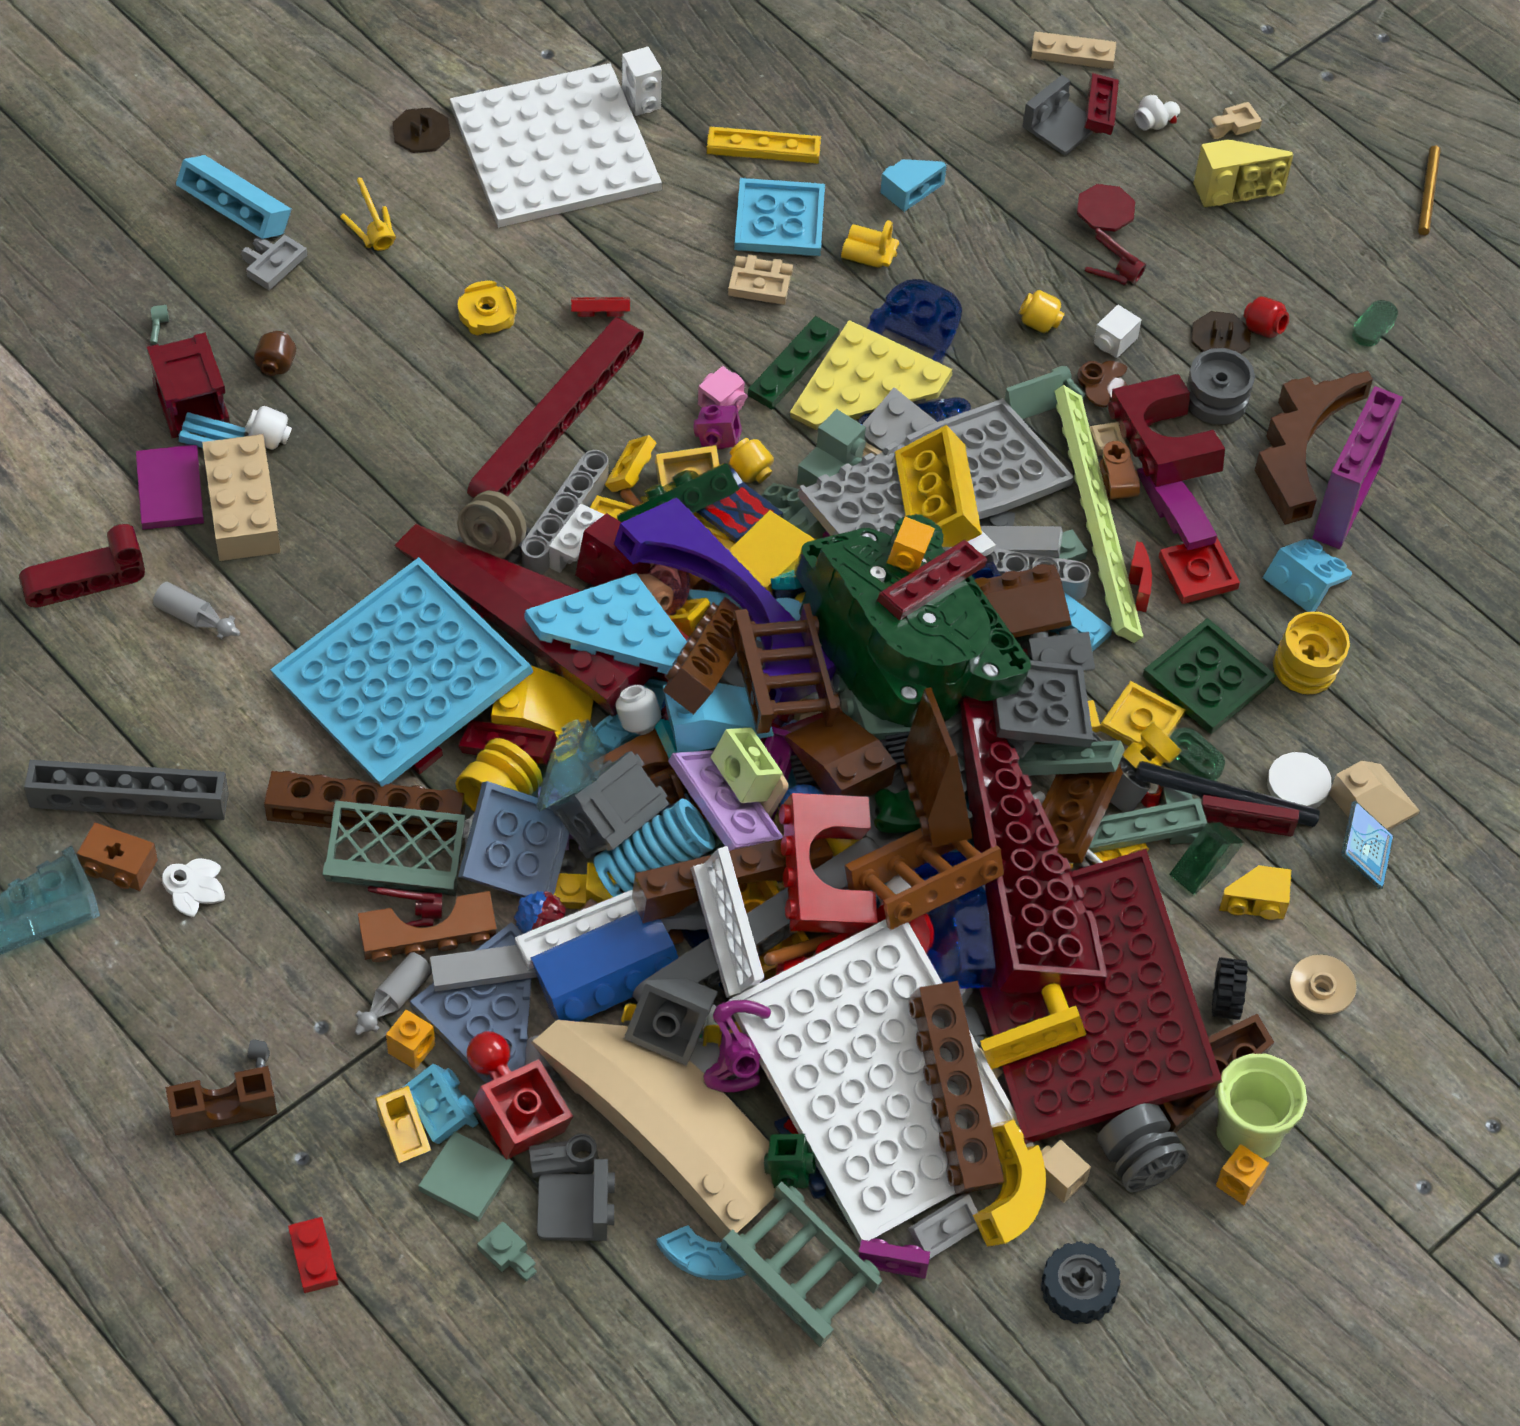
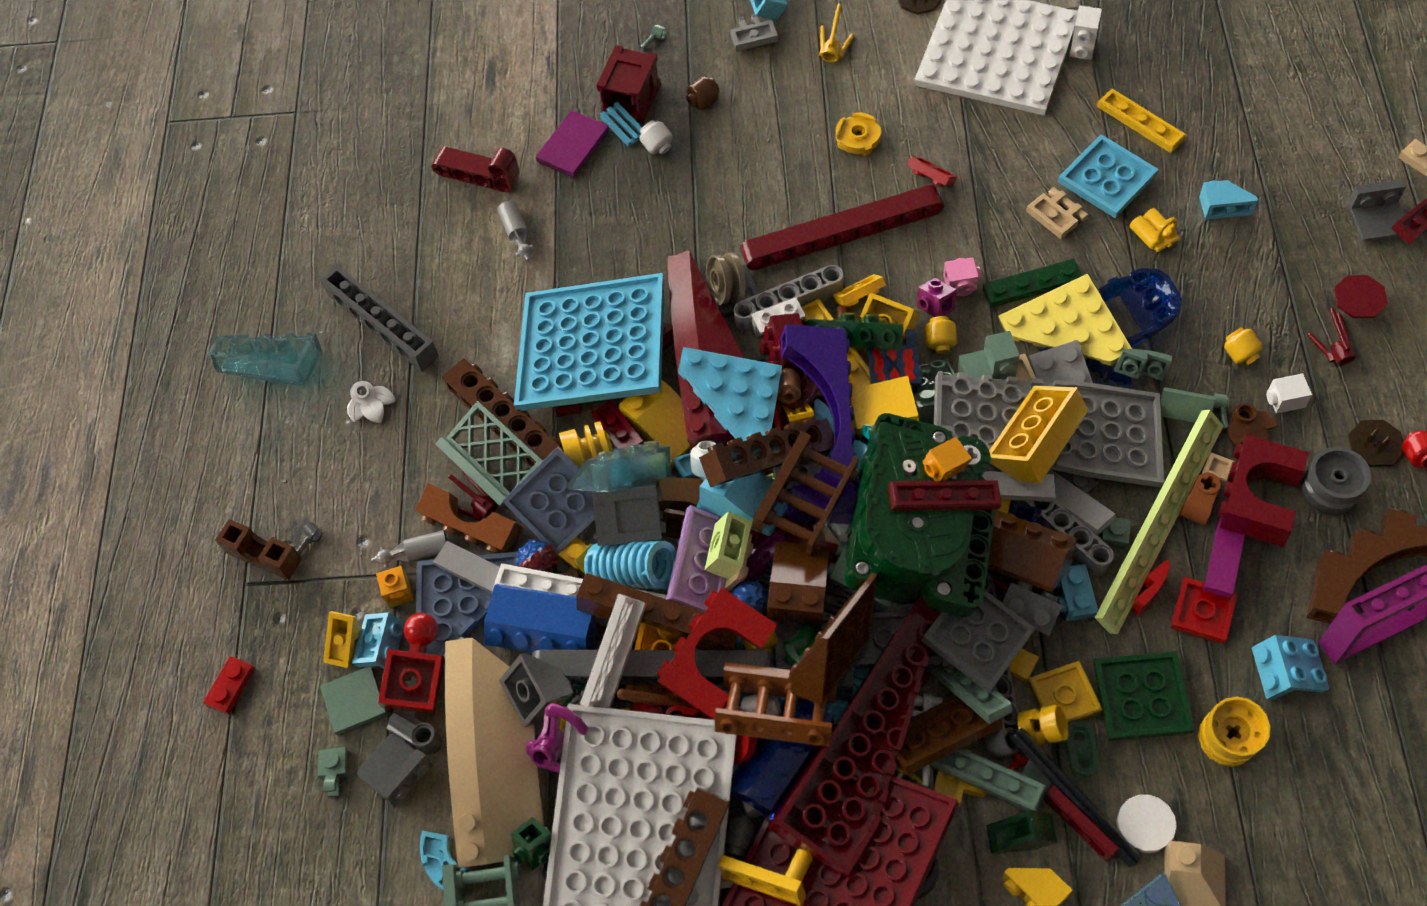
camera: 50 degrees right, 5 degrees up
dark orange brick [77,822,158,891] -> none
tan brick [202,434,281,561] -> none
none -> sand green slope [1114,349,1172,381]

